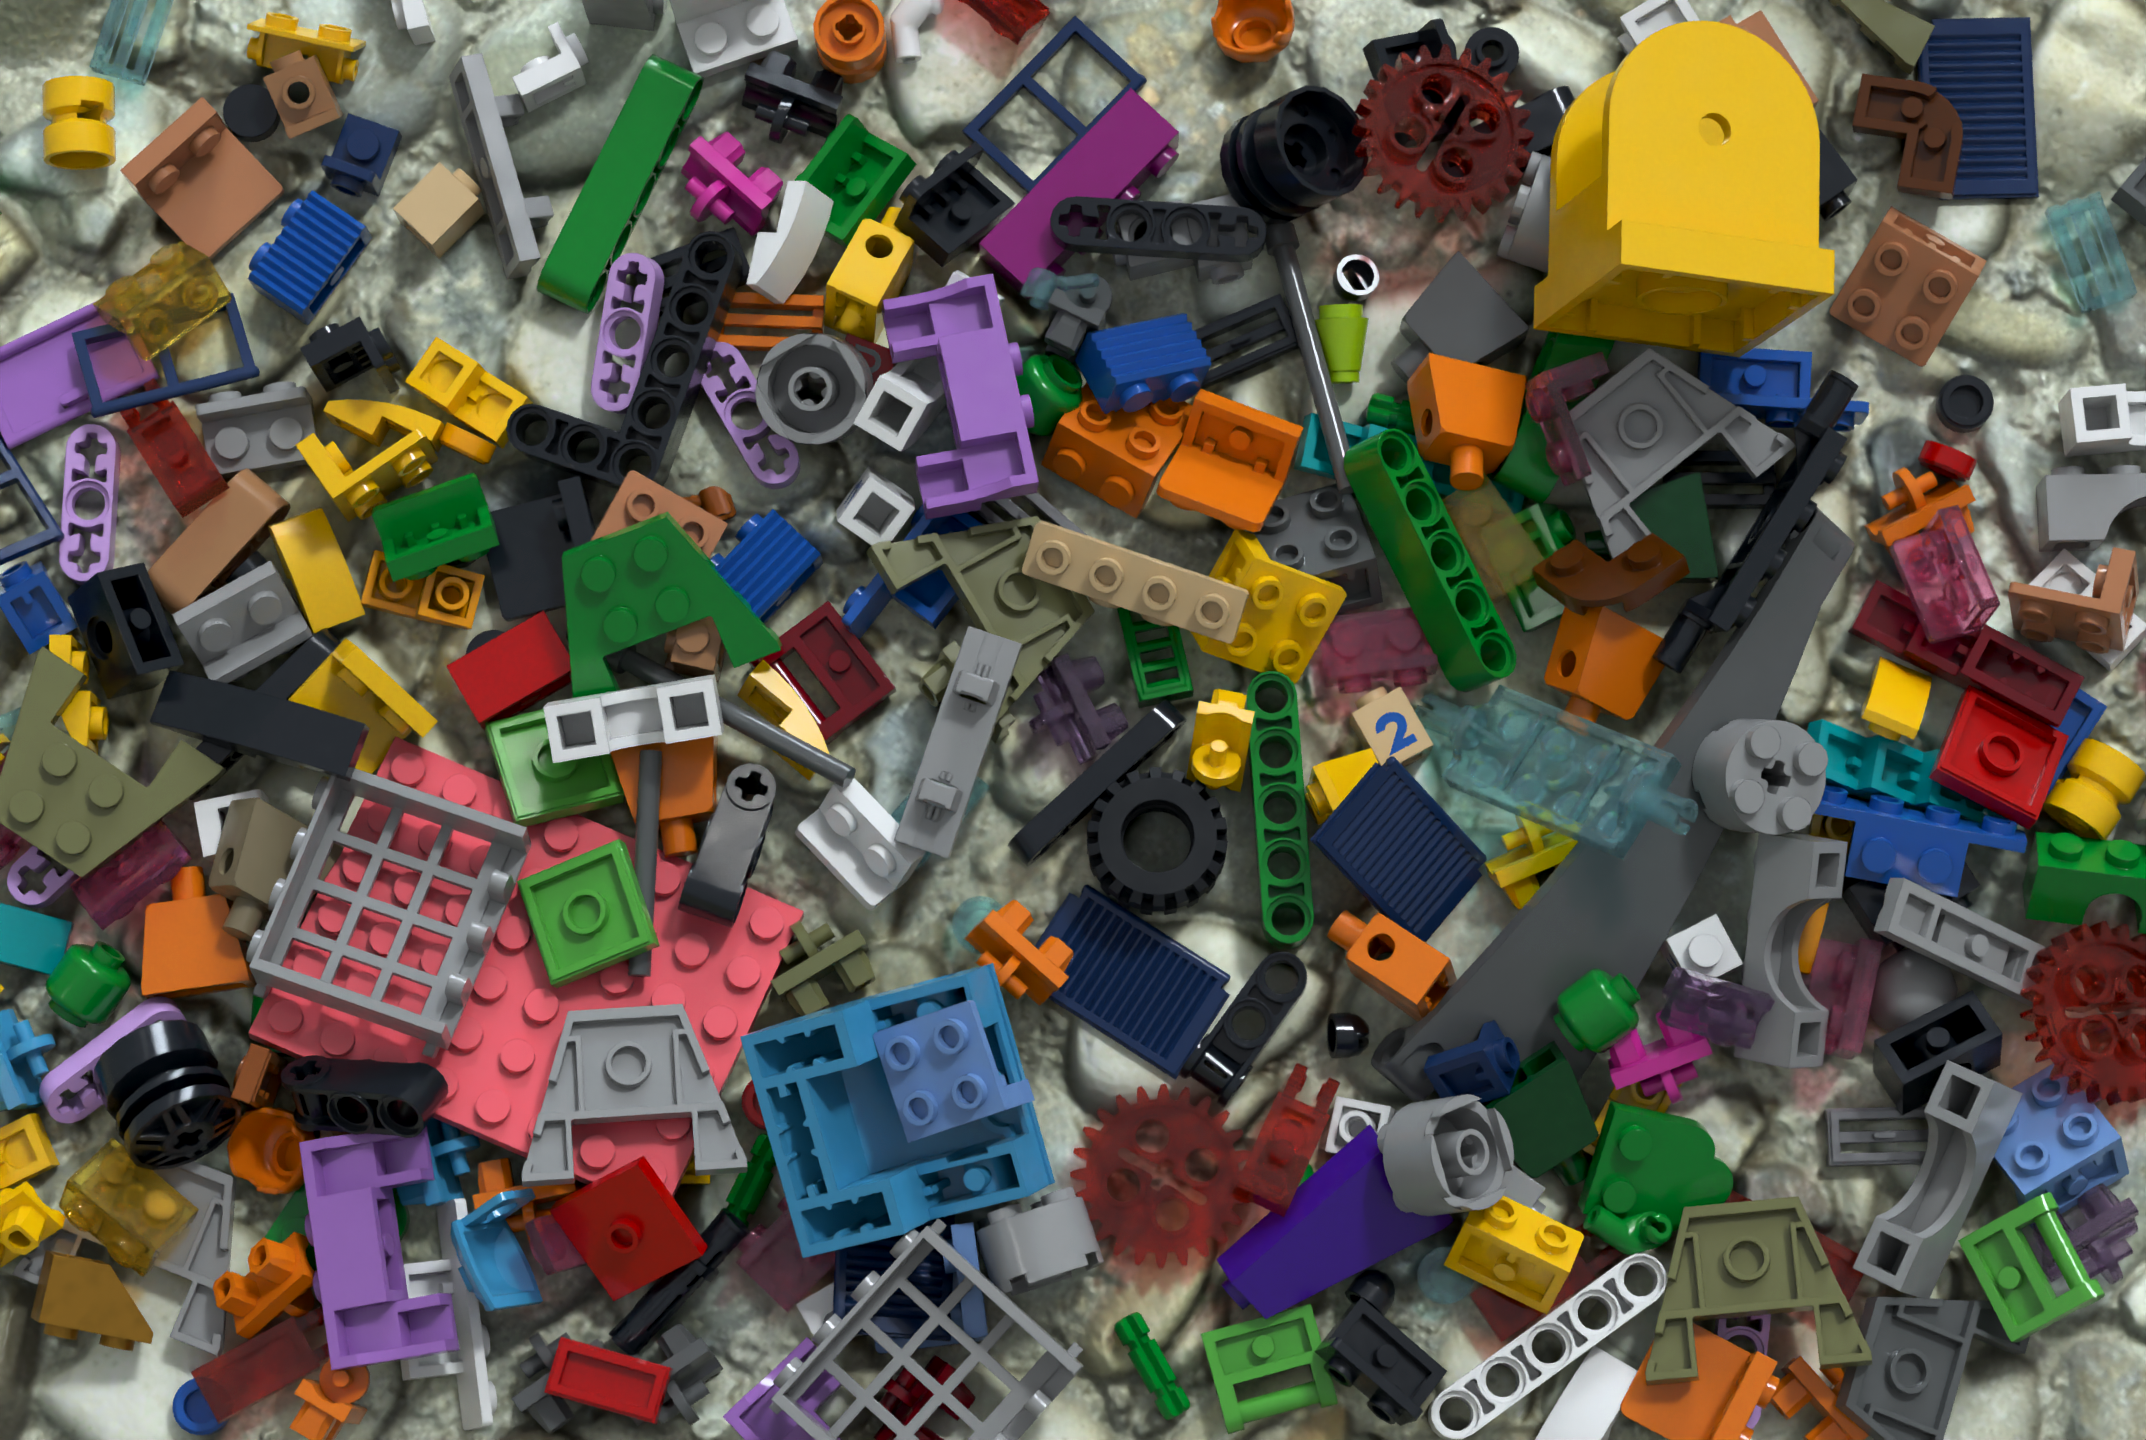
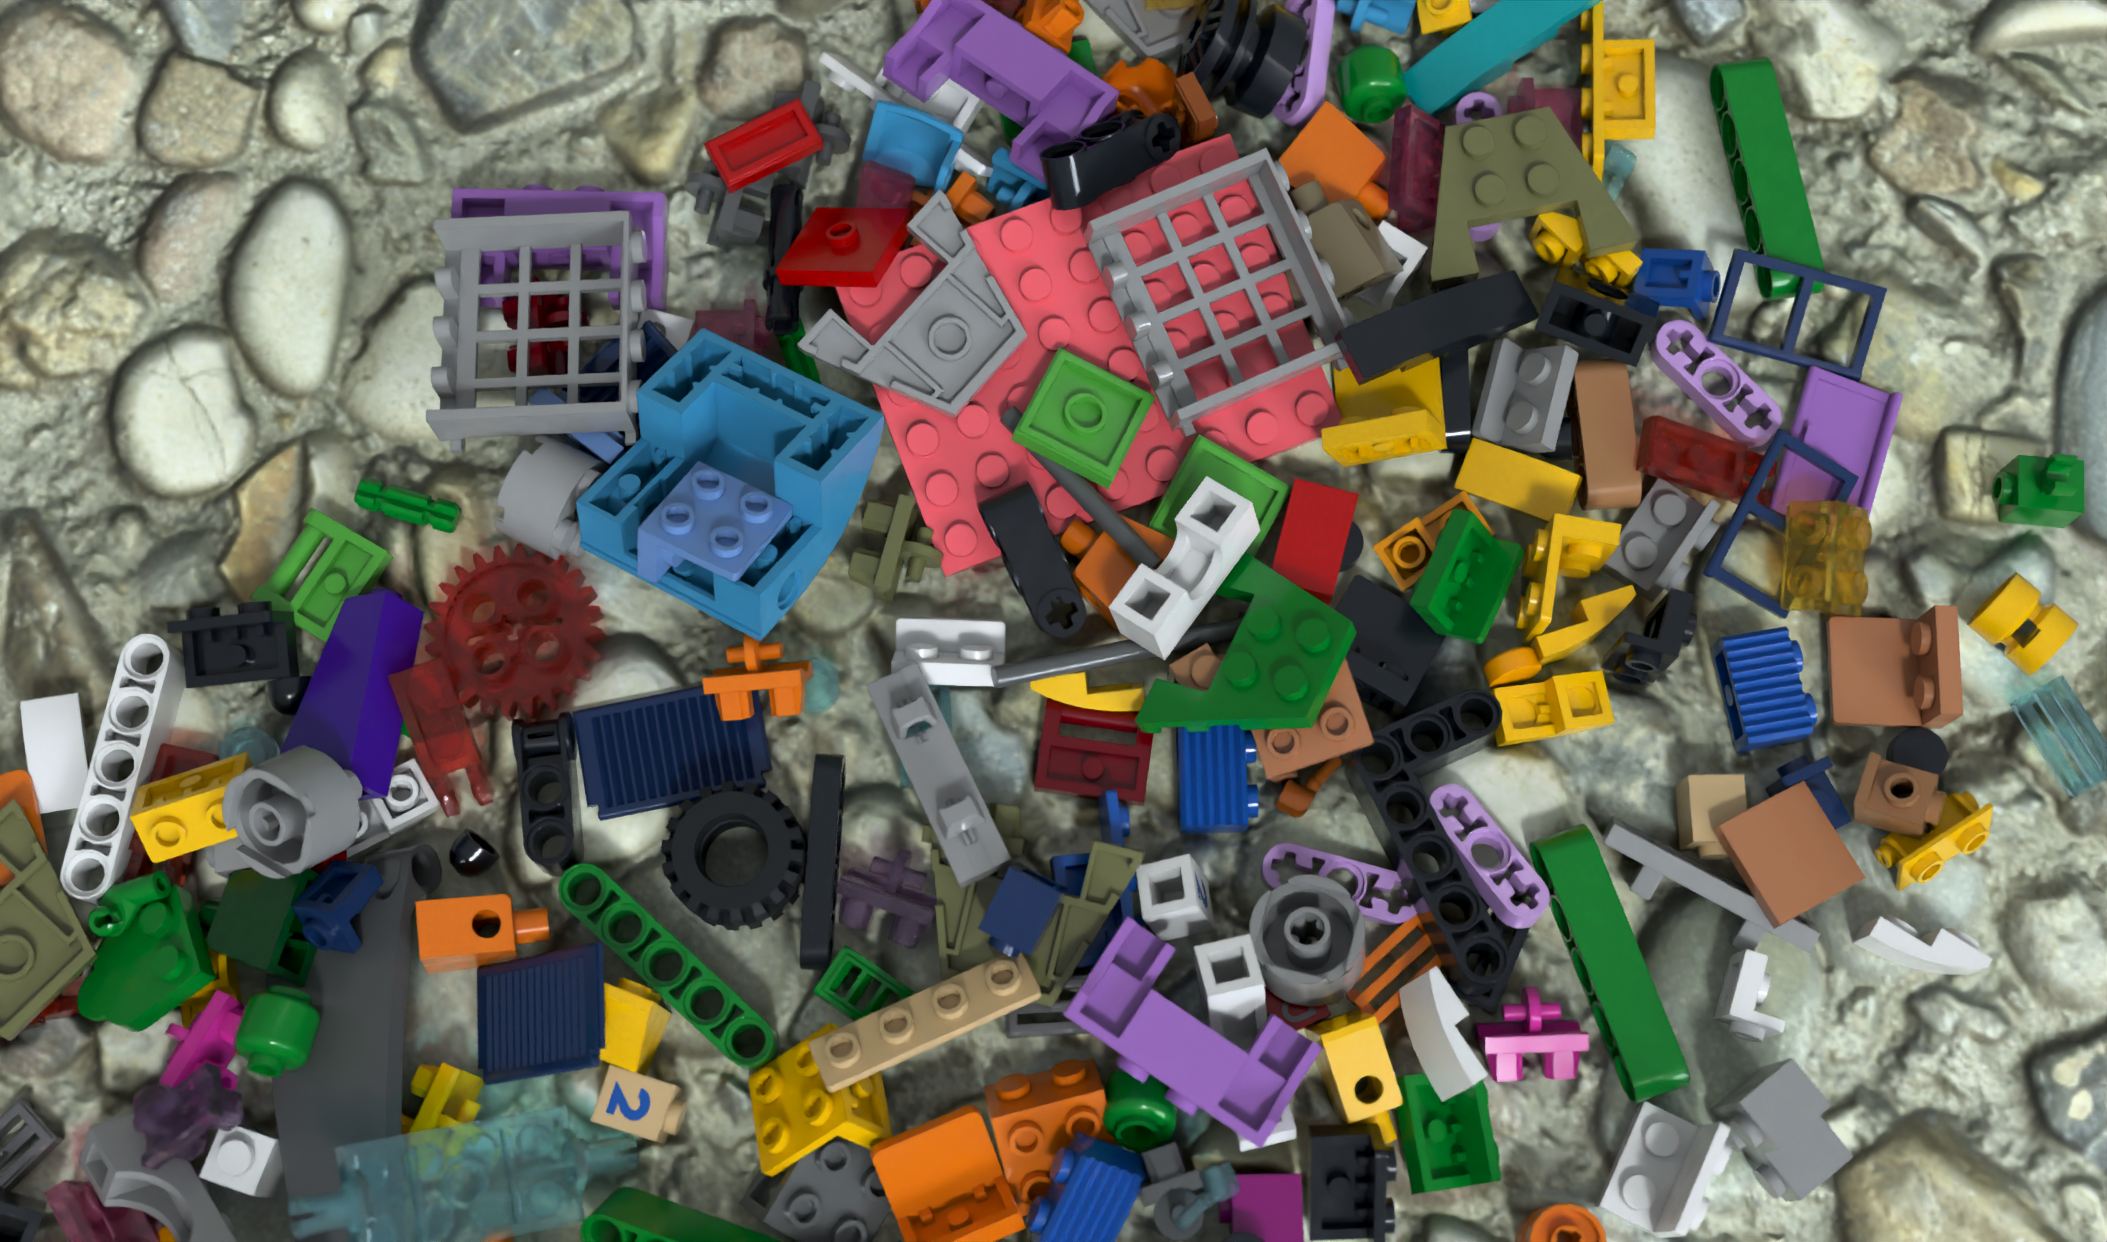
camera: 135 degrees right, 5 degrees down
black hips [742,50,844,144] -> none
yellow hips [1186,689,1255,792] -> none
clear pink bracket [1320,607,1438,694] -> none
none -> dark blue brick [978,862,1068,958]
none -> nougat slope [1713,780,1865,929]

